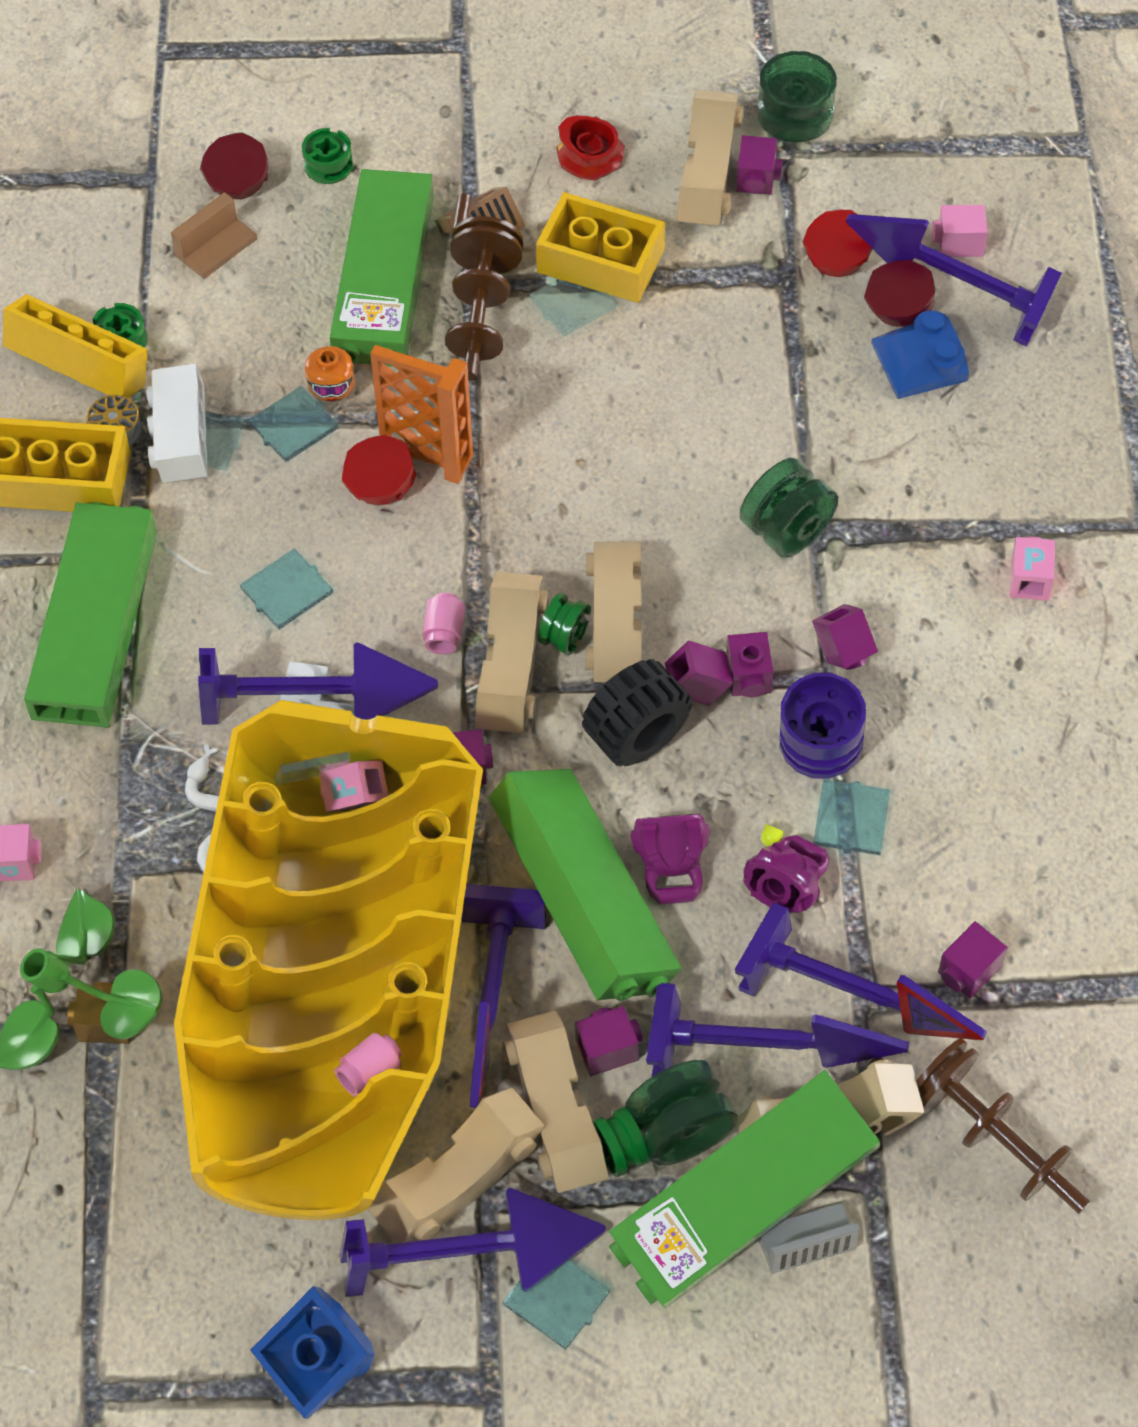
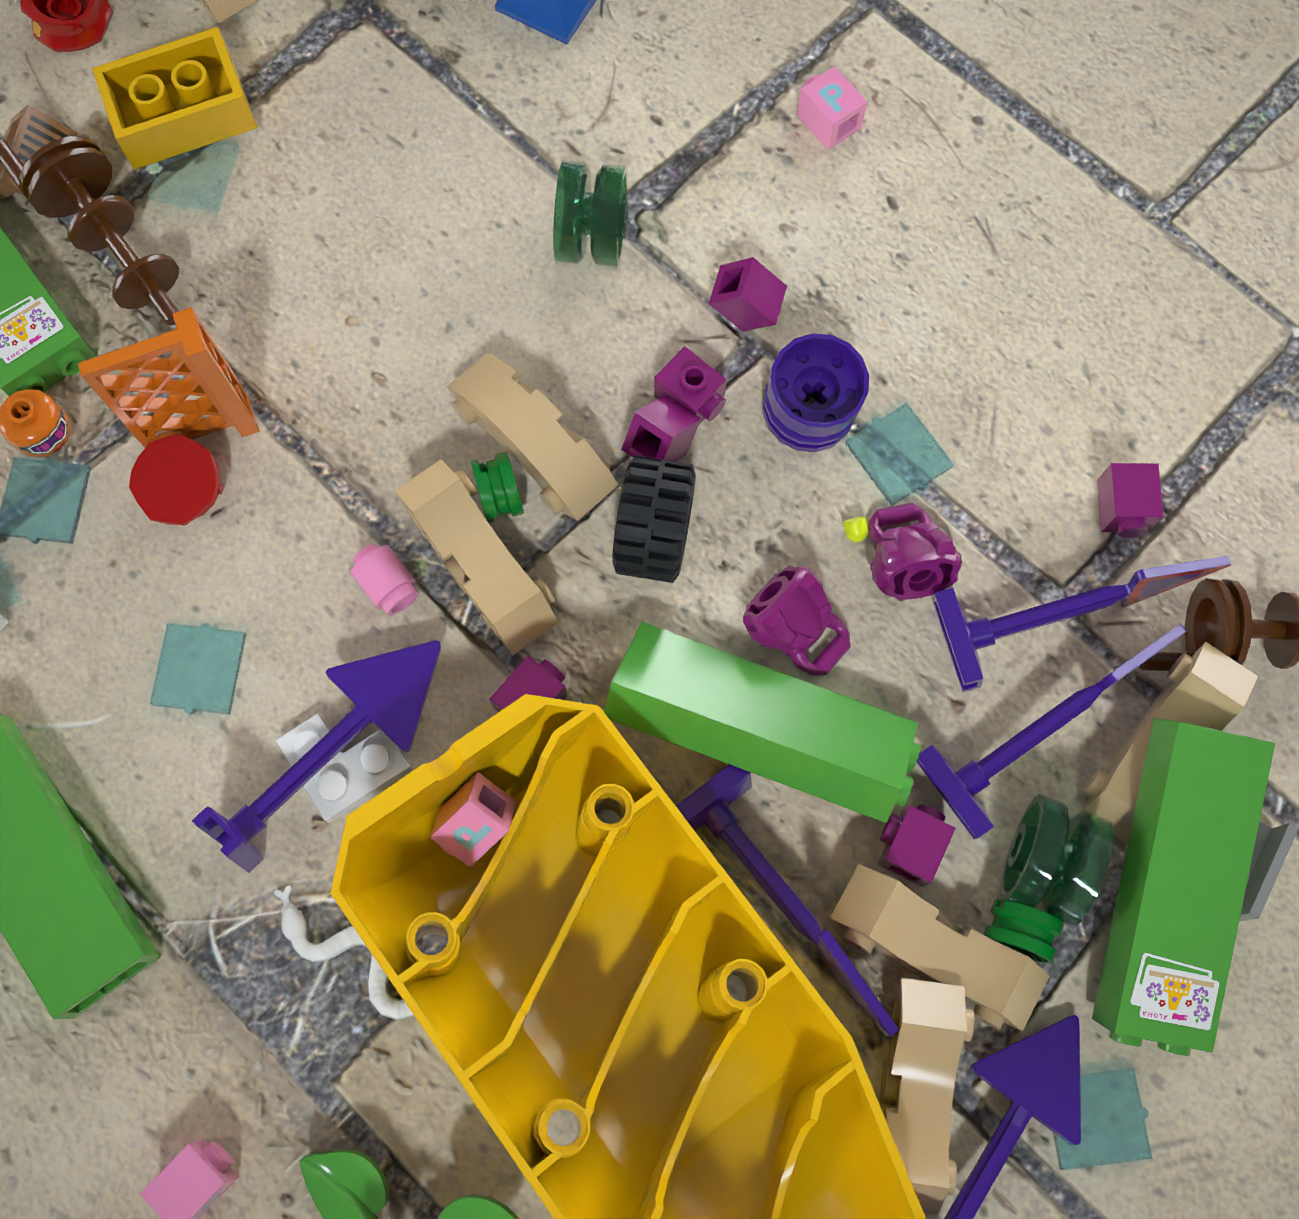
camera: 45 degrees left, 15 degrees up
clear light blue piece [274,752,350,785] -> none
bright pink brick [335,1033,402,1097] -> none

